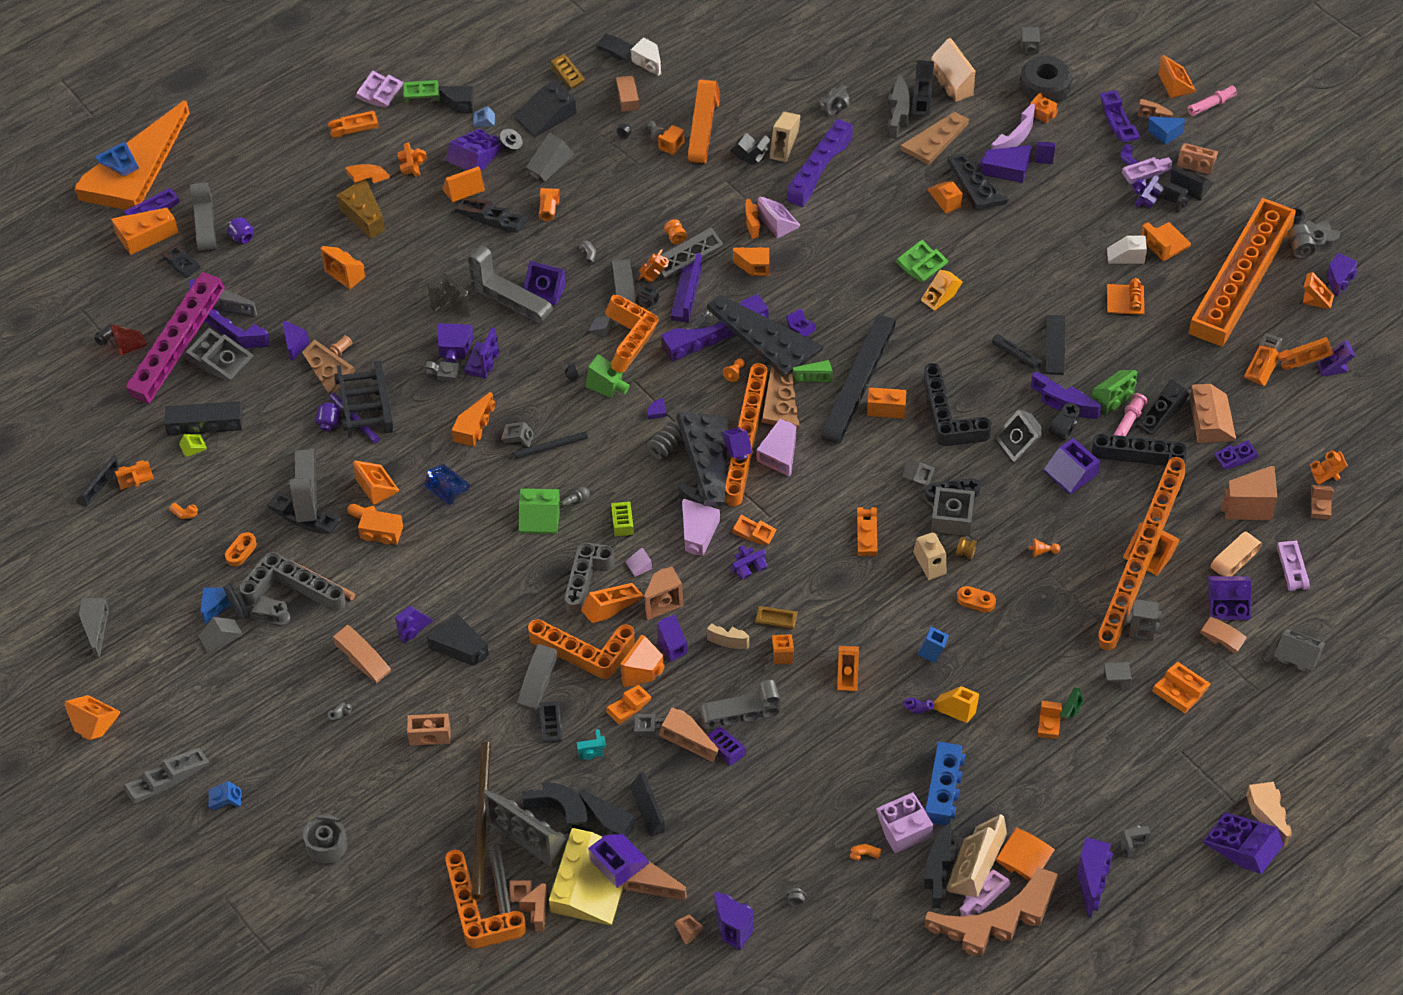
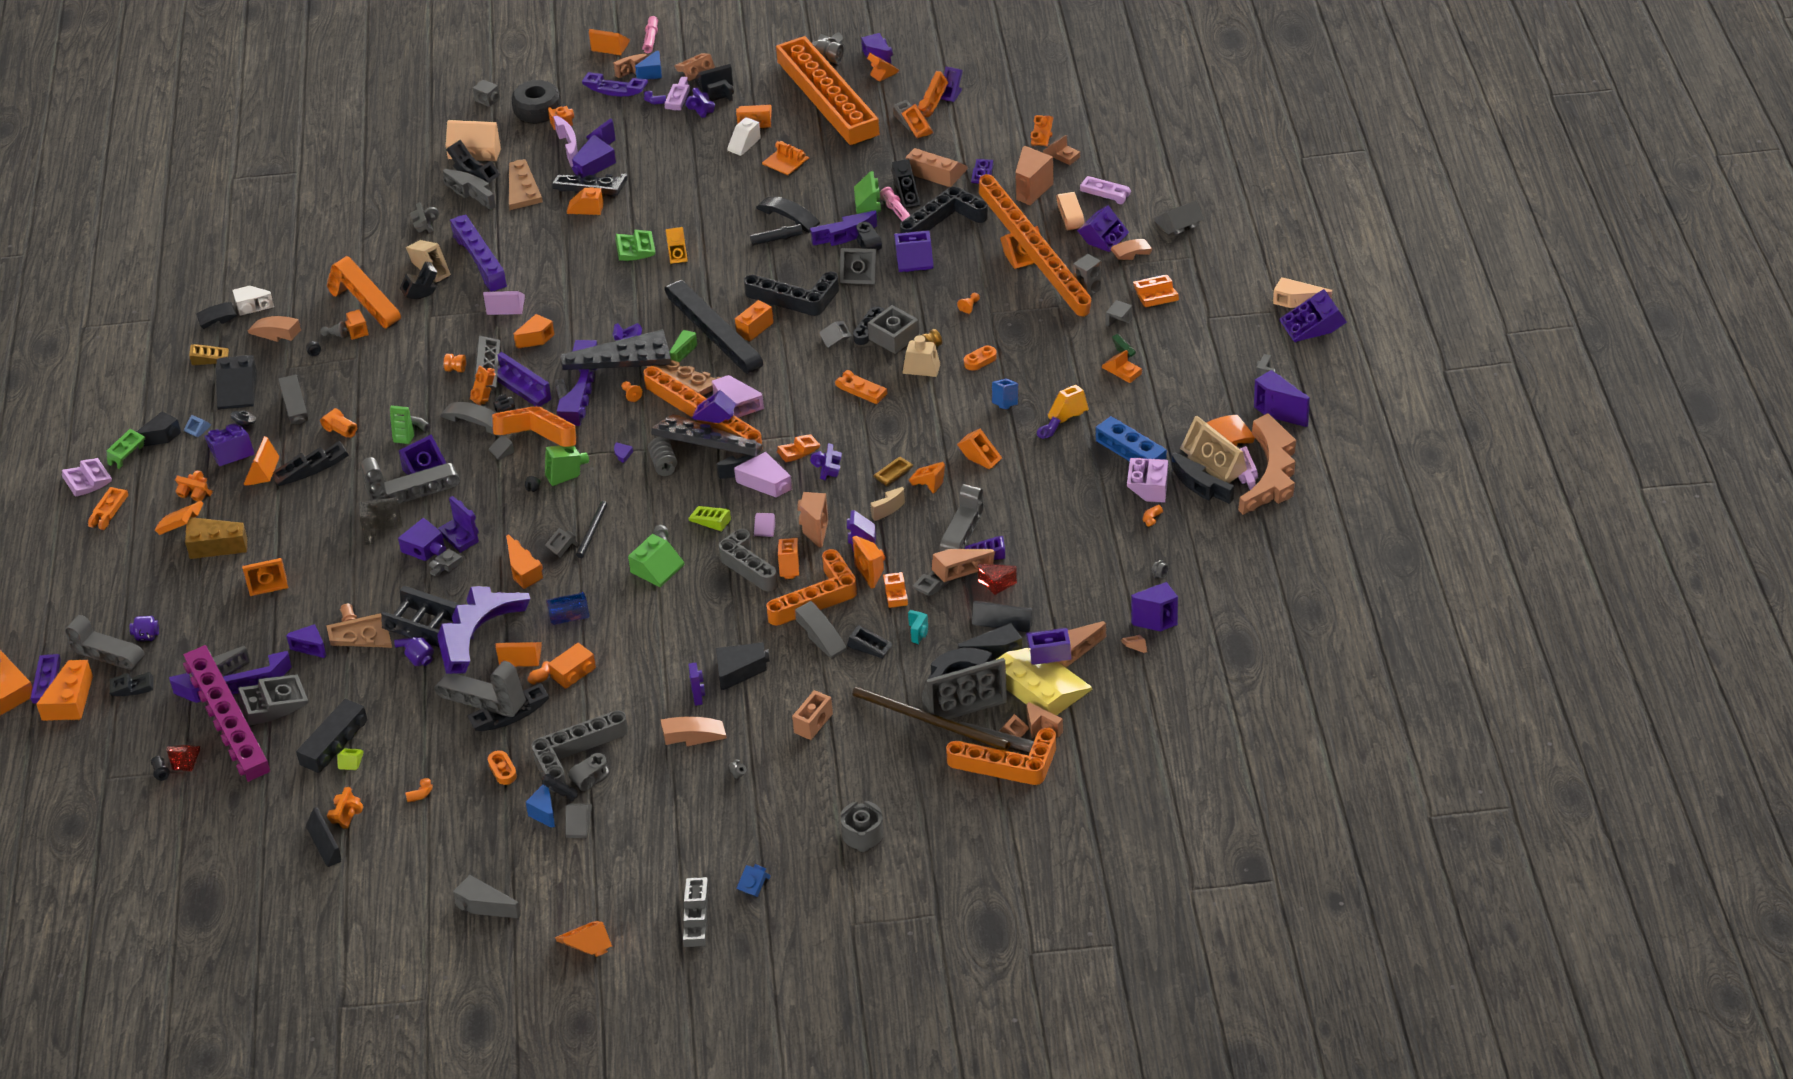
camera: 55 degrees left, 10 degrees down
orange slope [746,199,760,239] -> none
none -> bright green slope [390,406,414,444]
none -> arch [437,586,530,674]
none -> clear red slope [977,564,1017,595]

